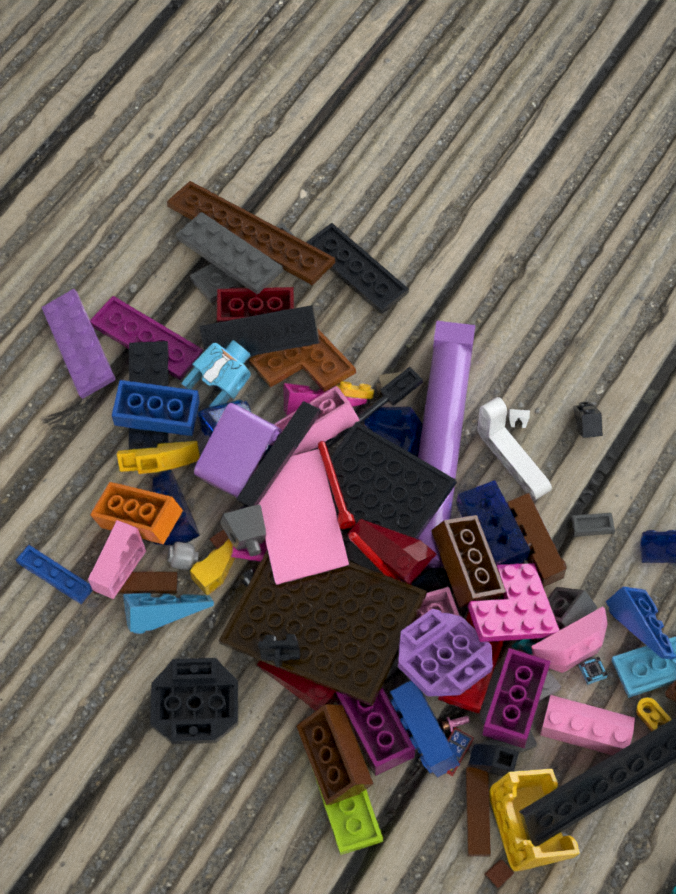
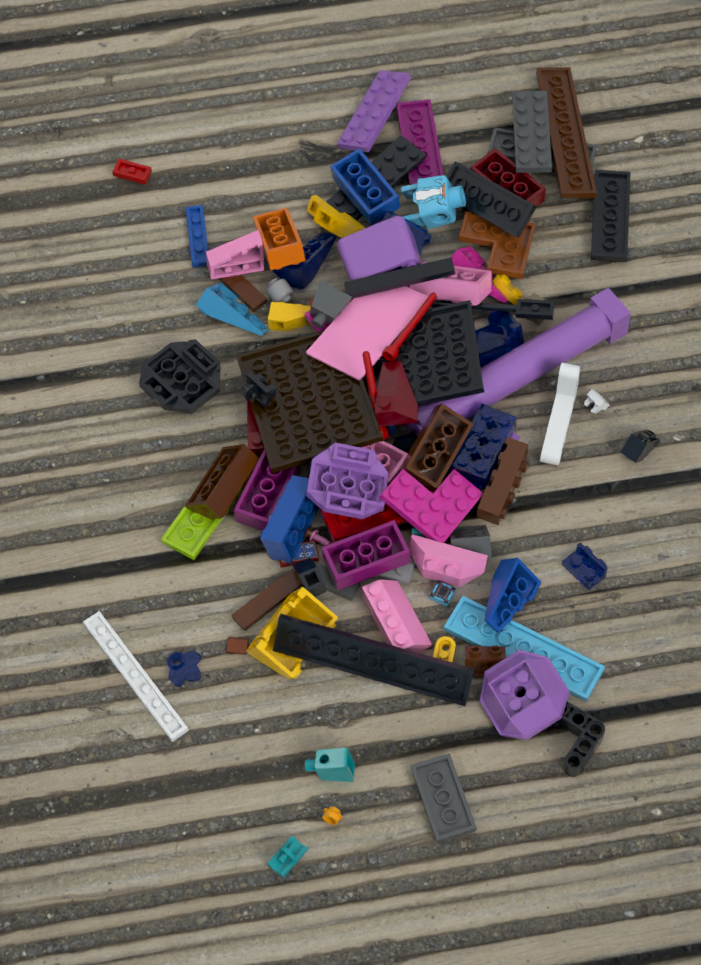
camera: 50 degrees right, 0 degrees up
dark grey tile [571,513,615,537] -> none

